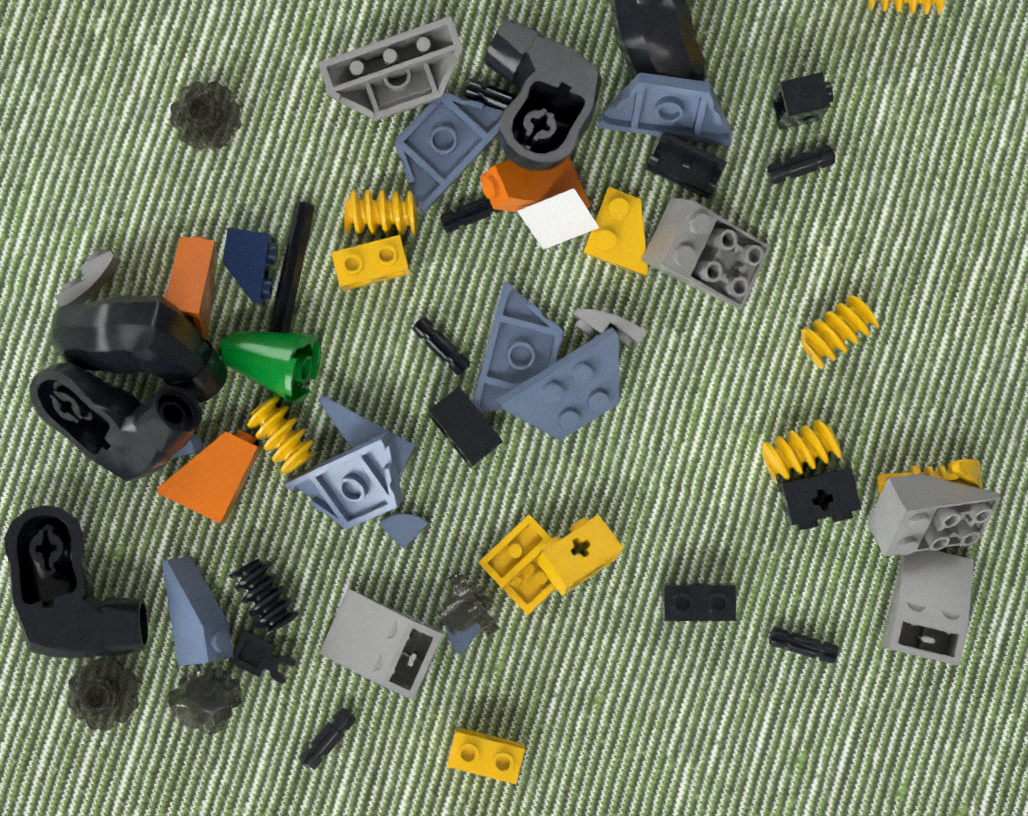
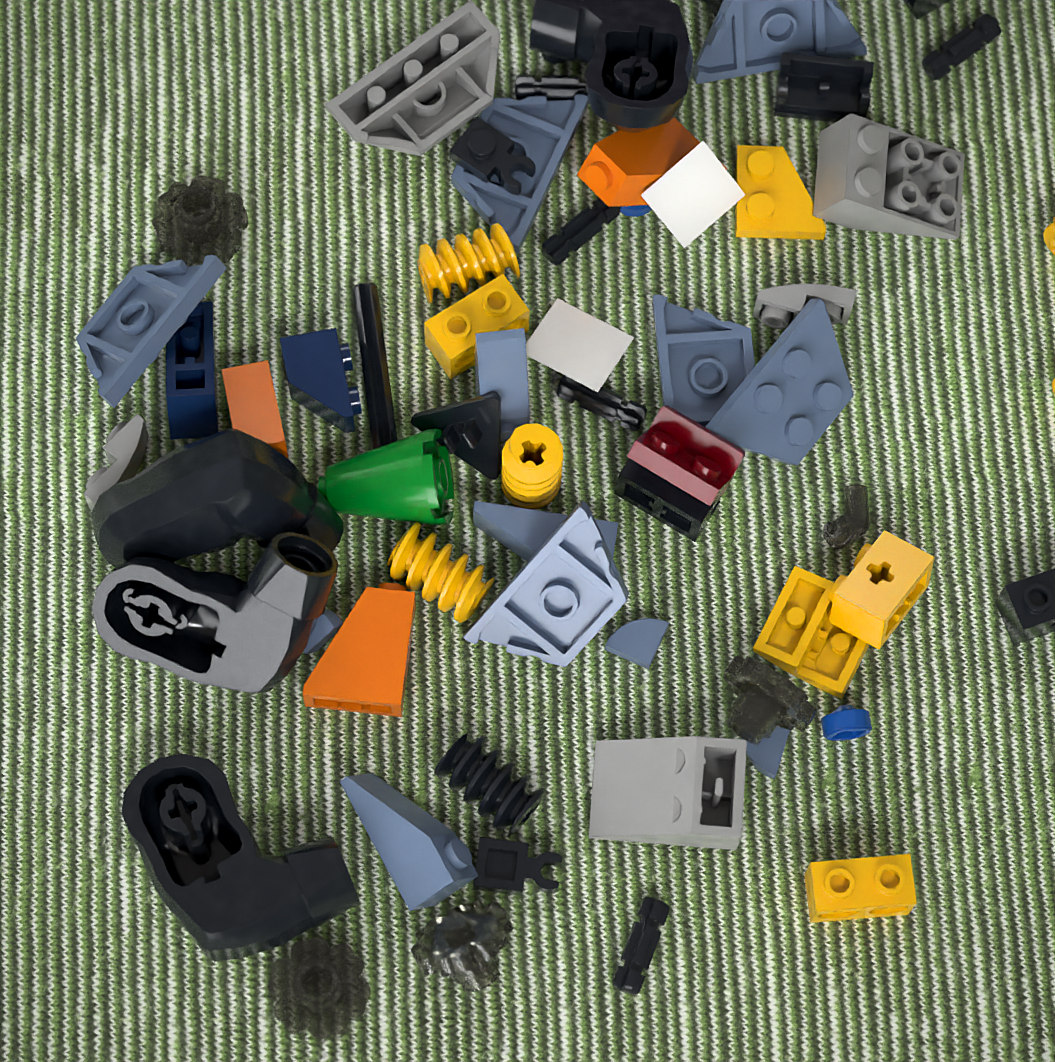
camera: 25 degrees left, 15 degrees down
none -> sand blue wing [76,255,227,408]
none -> dark blue slope [166,301,218,440]
none -> black piece [411,393,501,480]
none -> black plate [449,117,536,195]
none -> sand blue slope [475,328,530,441]
none -> yellow piece [501,424,563,509]
none -> white sticker [526,298,634,392]
none -> dark red bracket [627,405,745,506]
none -> blue tile [821,705,872,741]
none -> clear smoke arm [822,484,870,549]

